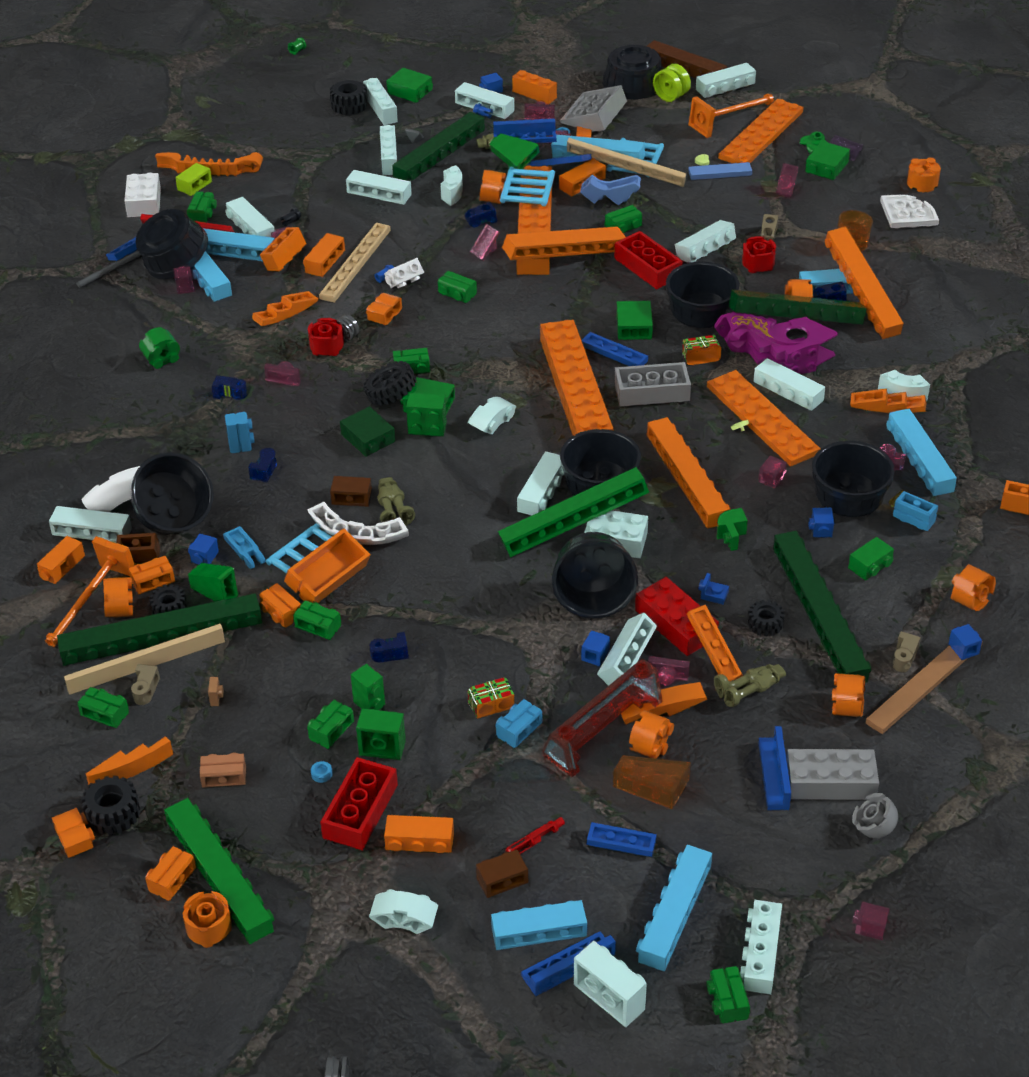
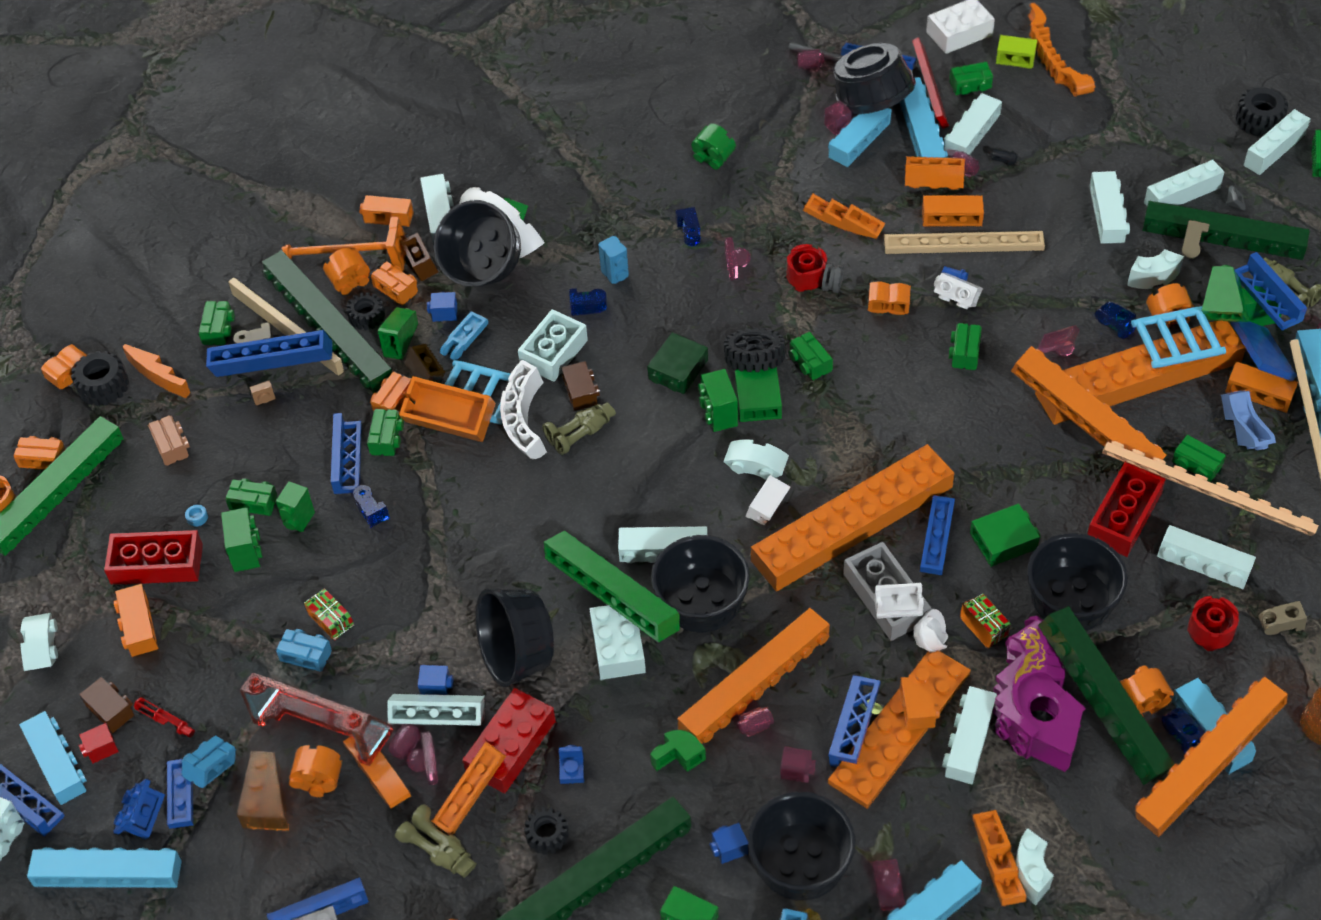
camera: 70 degrees right, 10 degrees up
none -> brick [79,723,119,764]
none -> blue bracket [113,779,165,840]
none -> dark azure brick [182,736,236,788]
none -> blue brick [206,330,332,377]
none -> blue fence [331,413,362,494]
none -> dark brown brick [405,344,445,383]
none -> light aqua brick [518,309,588,382]
none -> clear pink brick [737,707,774,737]
none -> white hinge [746,475,790,525]
none -> clear pink brick [797,49,824,69]
none -> fence [828,675,881,767]
none -> white hinge [874,583,924,618]
none -> orange slope [900,677,940,730]
none -> white piece [913,609,948,653]
none -> light nougat plate [1102,441,1319,536]
none -> dark tan leg [1182,220,1209,259]

